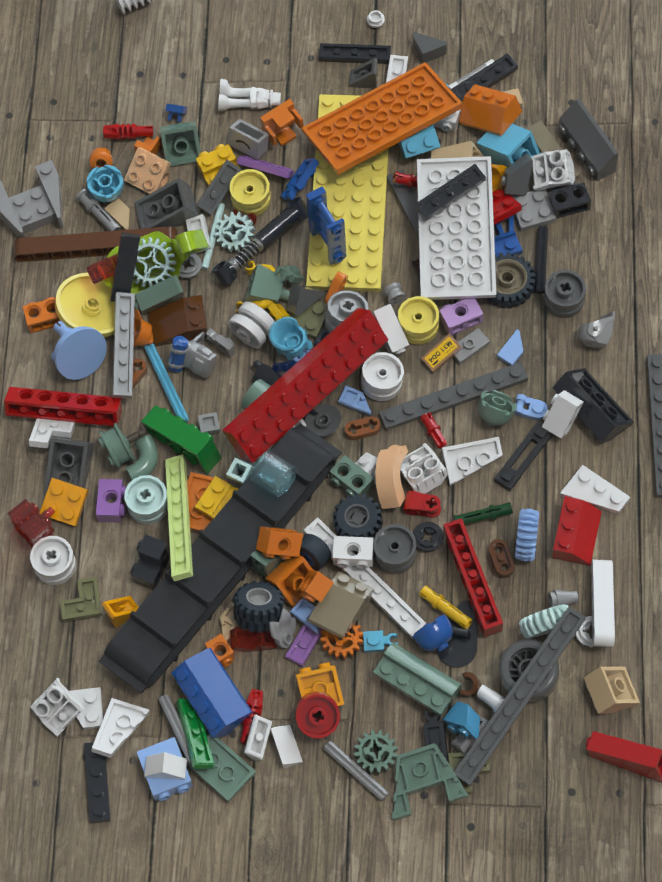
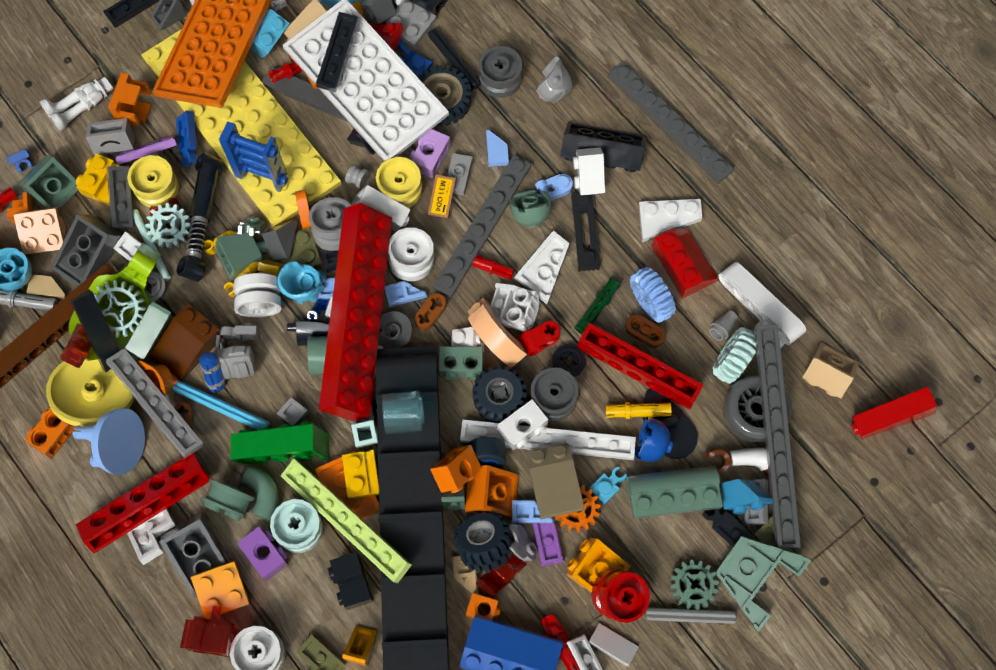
camera: 45 degrees left, 5 degrees up
orange brick [297,570,334,603] -> none

